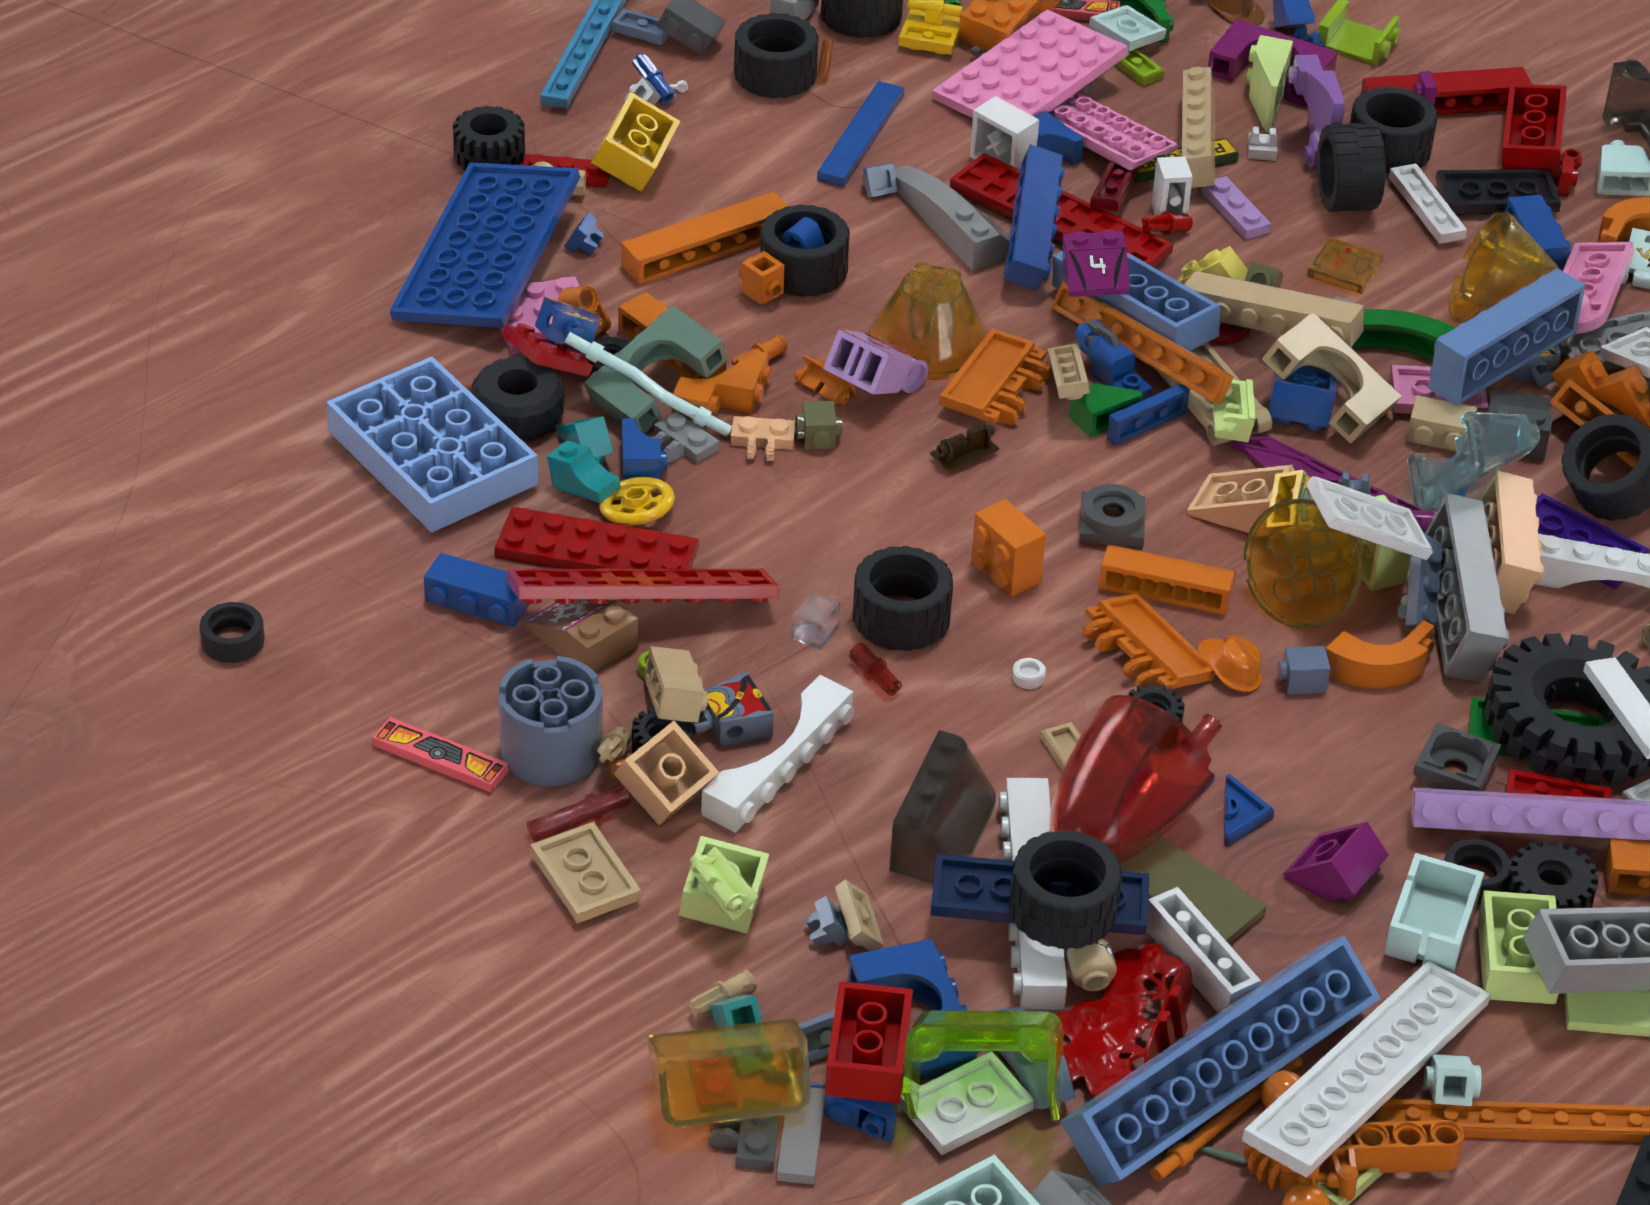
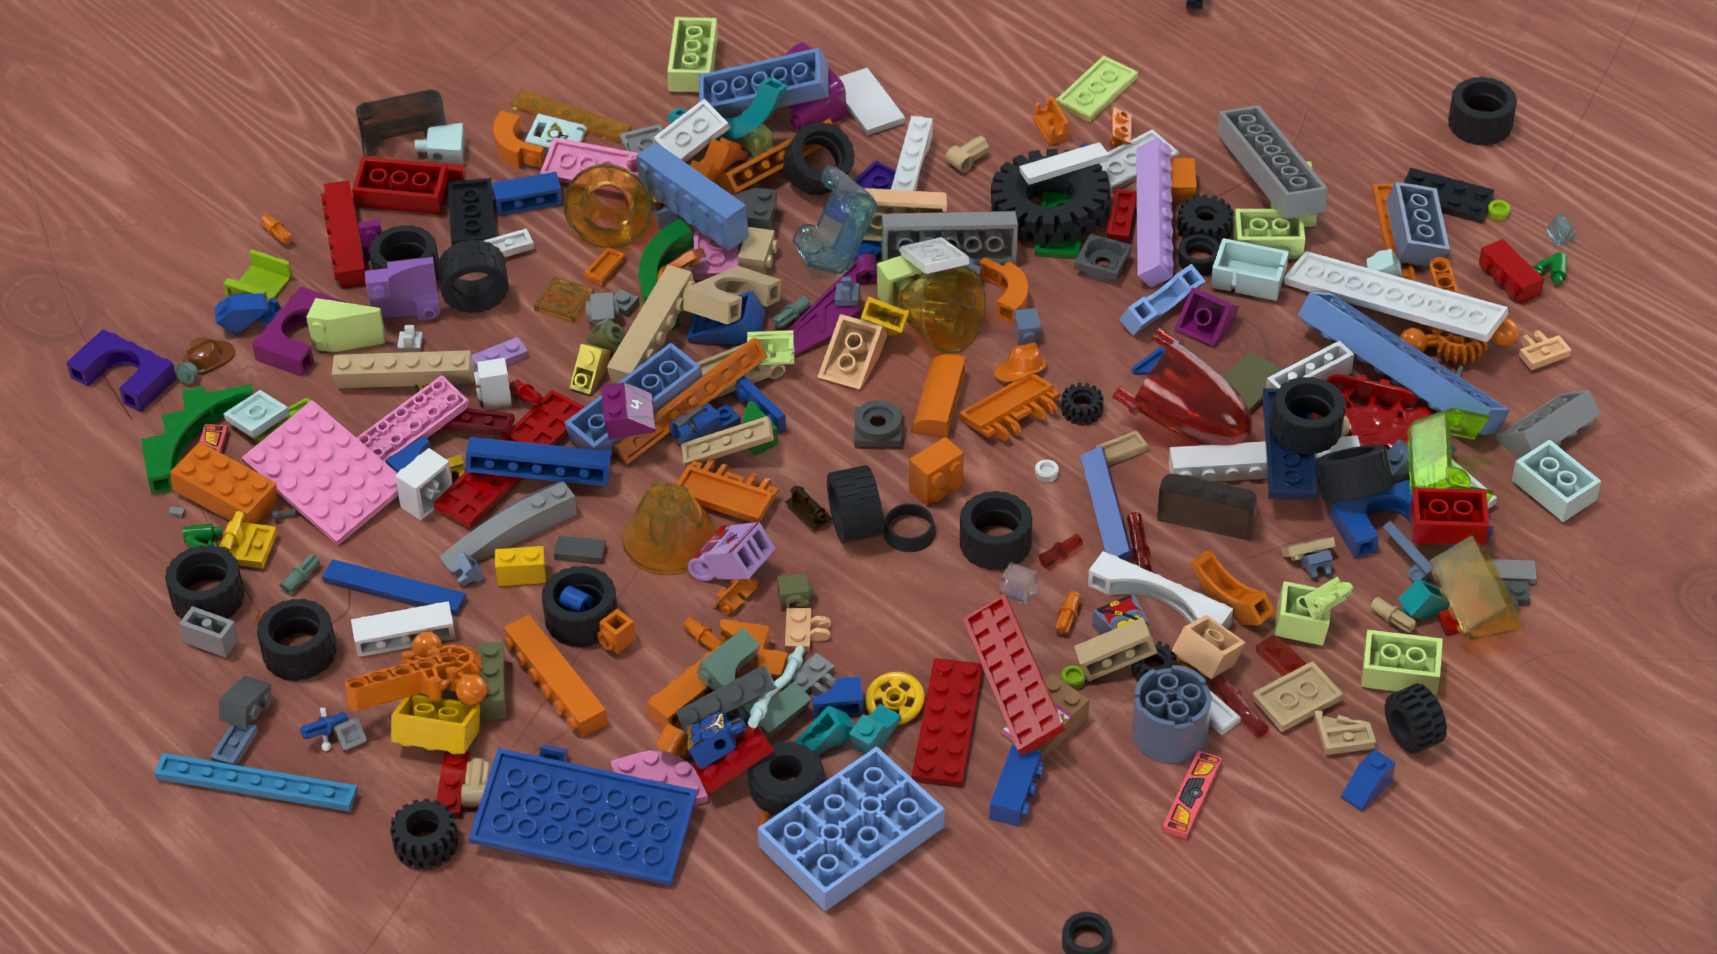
camera: 90 degrees left, 5 degrees up
none -> orange axle [259,214,293,245]
none -> sand green axle [279,554,320,595]
none -> orange piece [345,632,488,710]
none -> white brick [351,601,456,657]
none -> olive brick [478,642,506,721]
none -> yellow brick [495,546,546,586]
none -> dark grey tile [554,536,607,565]
none -> orange tile [583,247,627,287]
none -> light grey brick [586,292,619,326]
none -> orange plate [658,248,706,280]
none -> dark grey plate [676,665,777,733]
none -> sand green axle [772,296,811,328]
none -> black tyre [827,465,884,543]
none -> black tyre [883,503,936,552]
none -> orange axle [1055,591,1082,635]
none -> tile [1080,446,1133,560]
none -> light blue arch [1119,264,1205,336]
none -> clear red pin [1126,512,1152,572]
none -> orange arch [1190,550,1276,625]
none -> white tile [1209,691,1241,735]
none -> clear red plate [1255,635,1307,677]
none -> tan wing [1314,711,1376,755]
none -> black tyre [1315,445,1394,502]
none -> blue slope [1341,749,1395,812]
none -> yellowish green brick [1361,630,1443,696]
none -> black tyre [1384,683,1447,754]
none -> sand blue brick [1386,181,1450,267]

